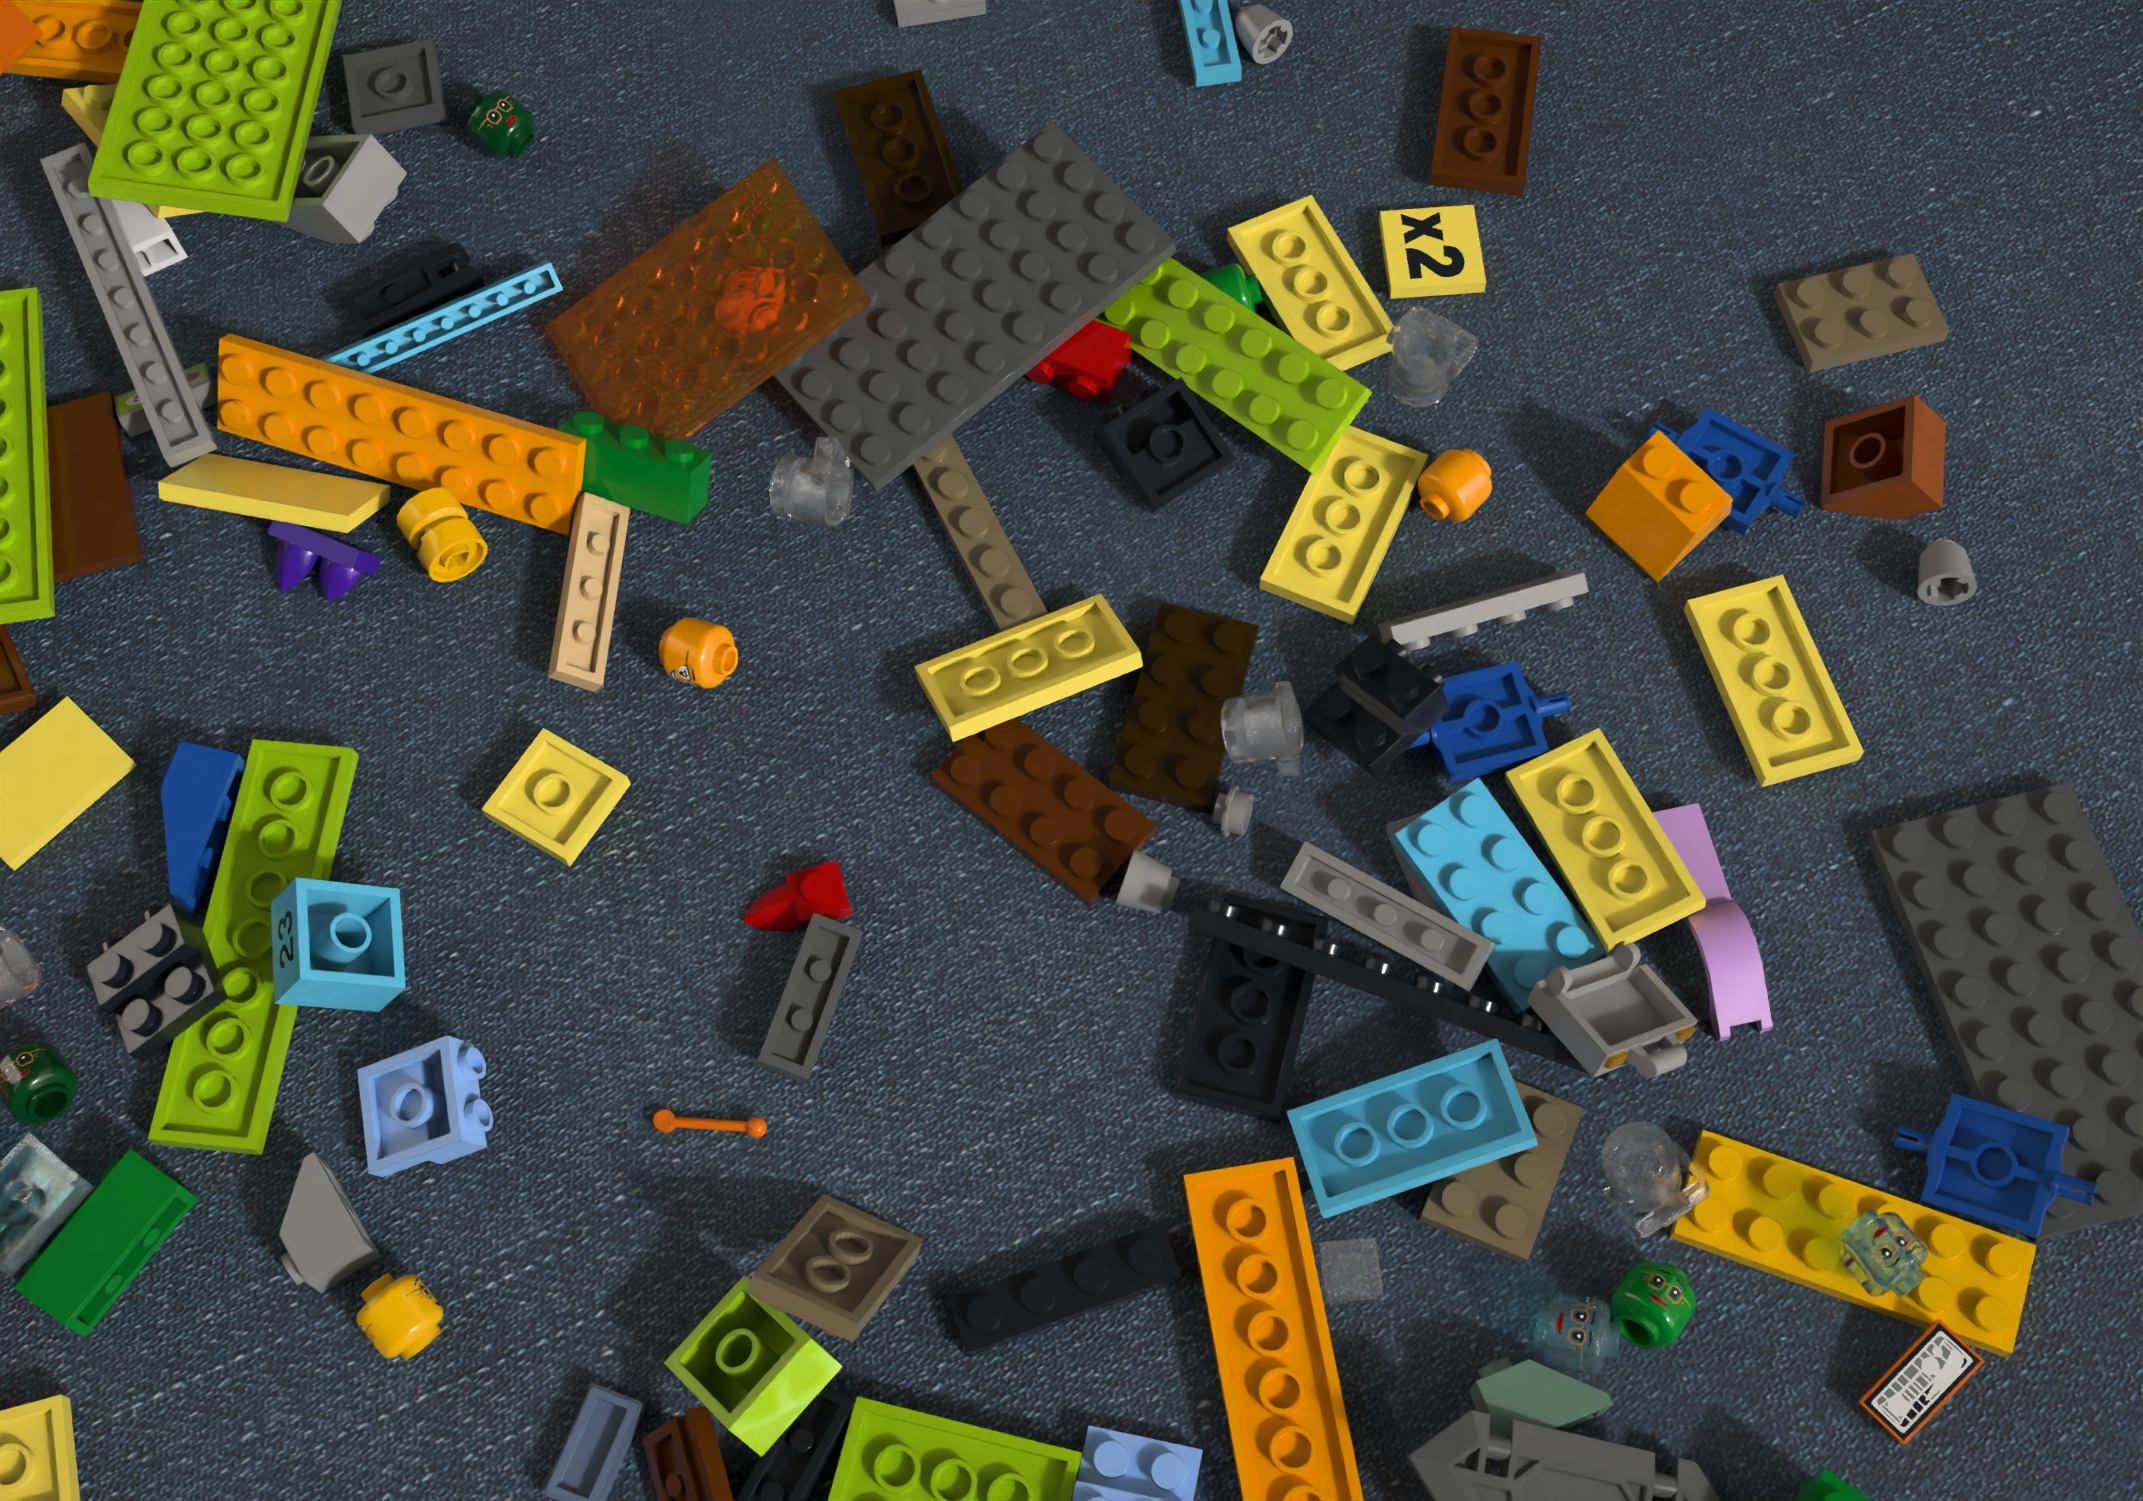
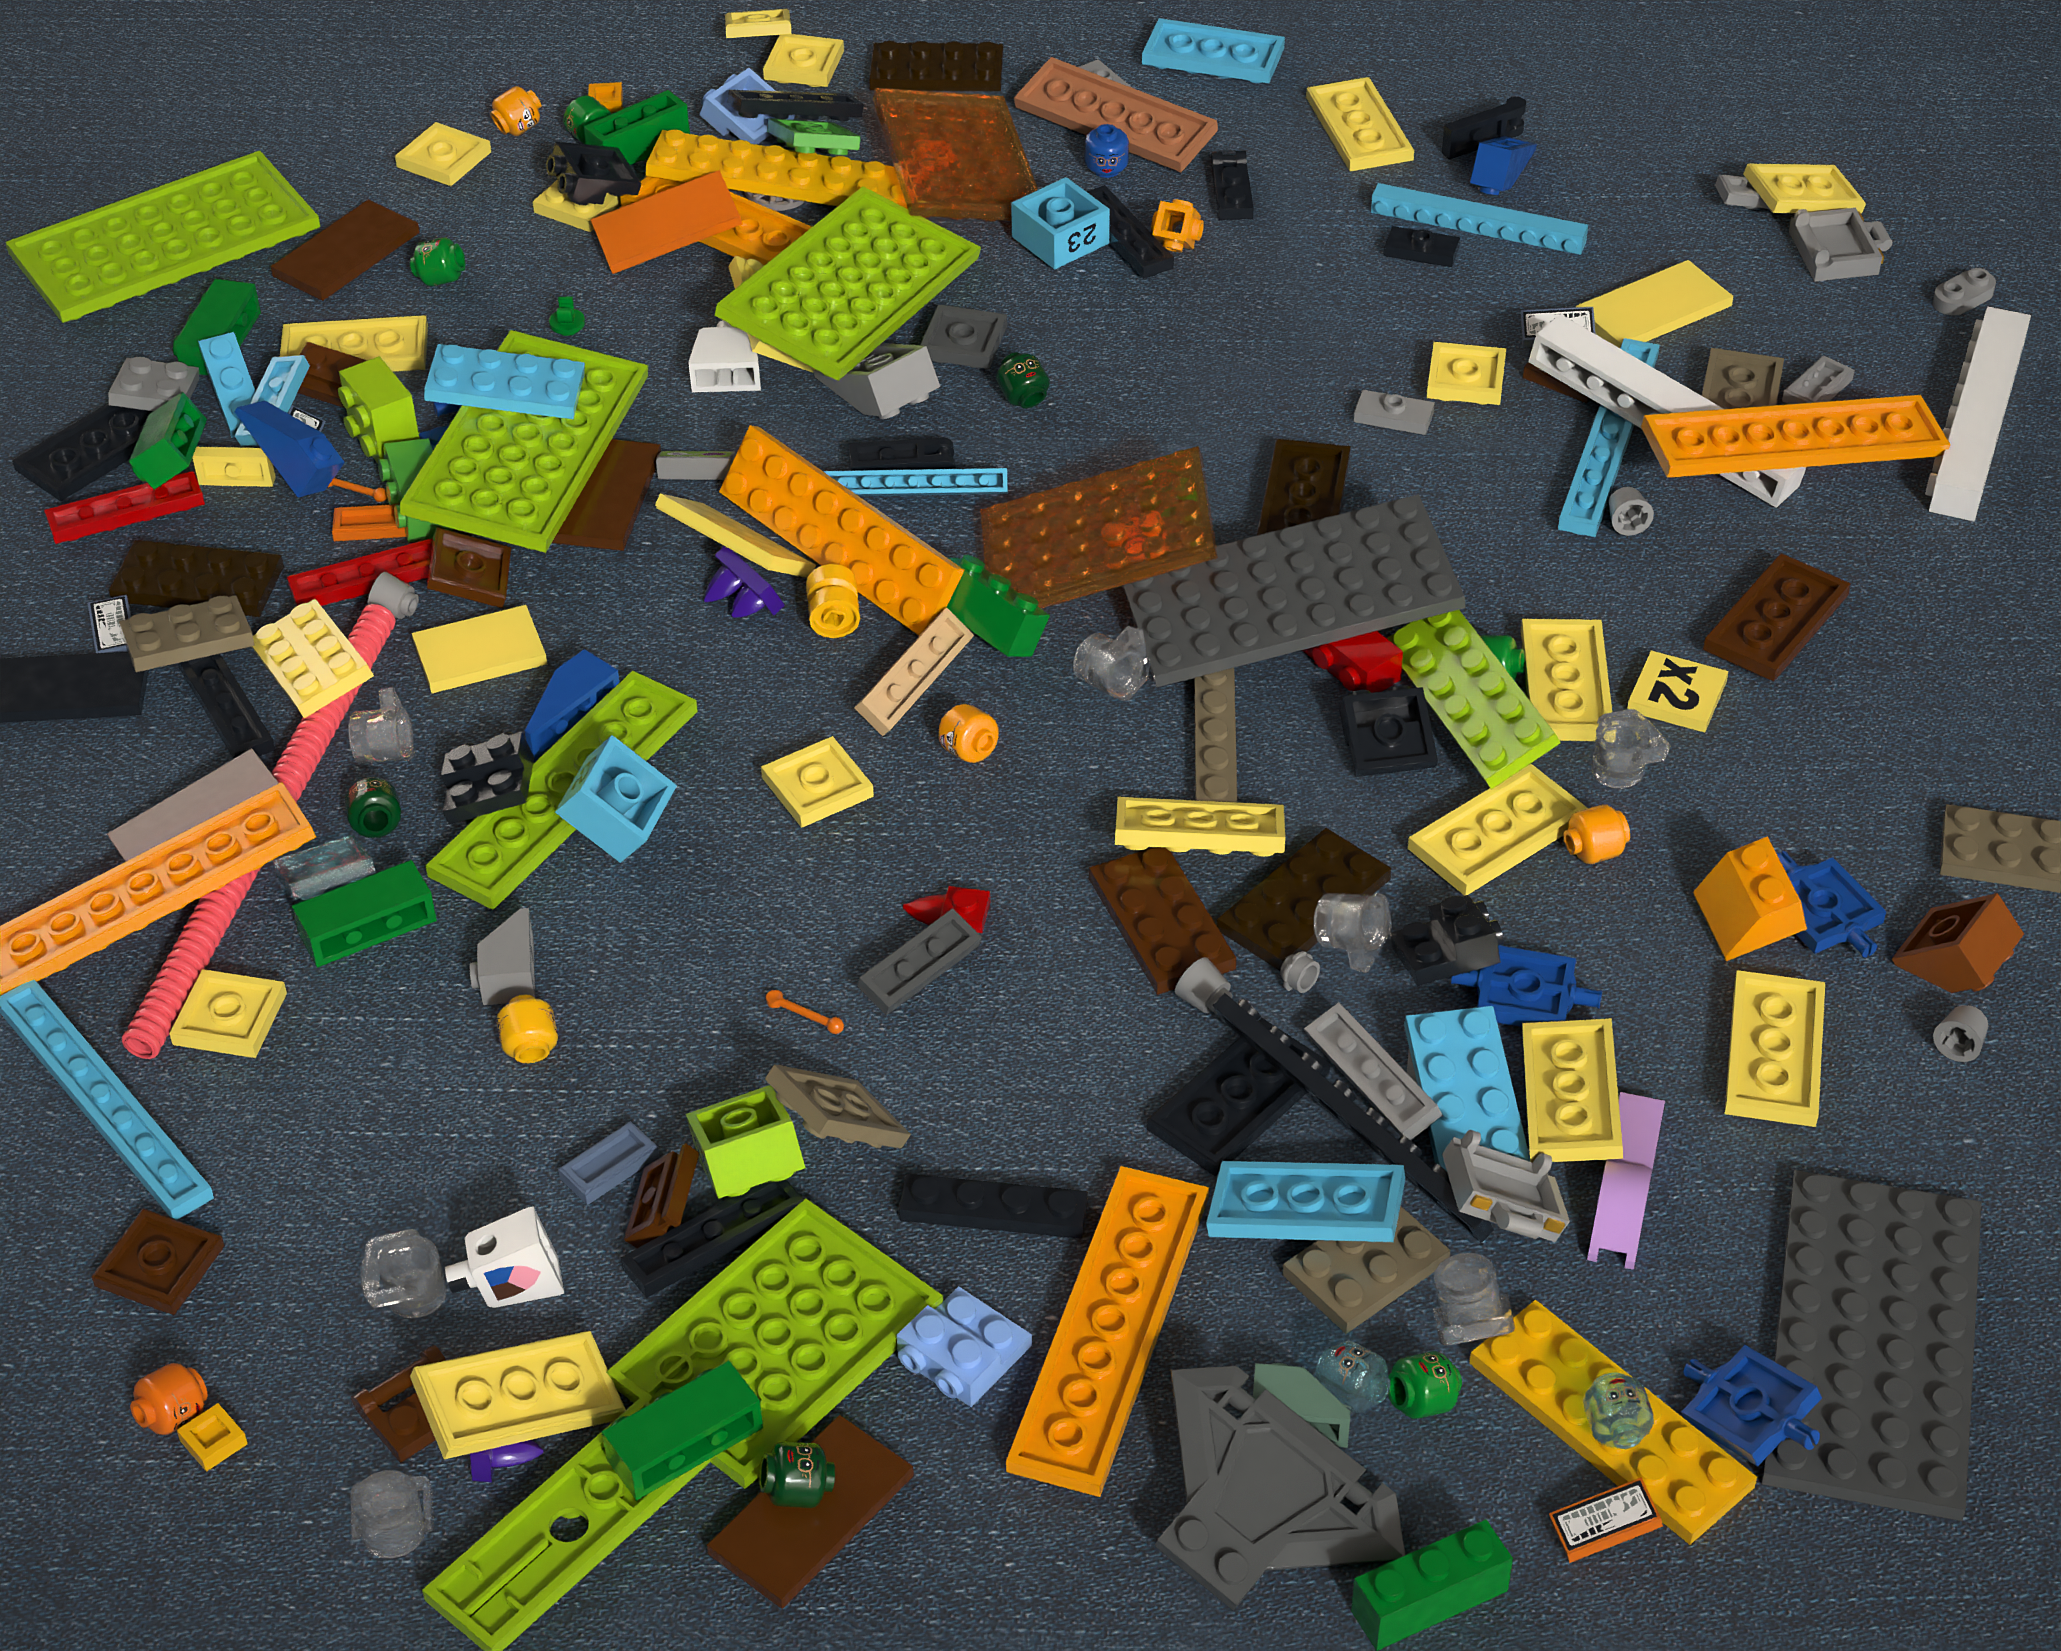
camera: 25 degrees right, 20 degrees down
light grey plate [40,142,218,468] -> none
light blue plate [357,1035,493,1177] -> none
clear plate [1318,1238,1383,1304] -> none
light grey plate [1378,570,1589,652] -> none

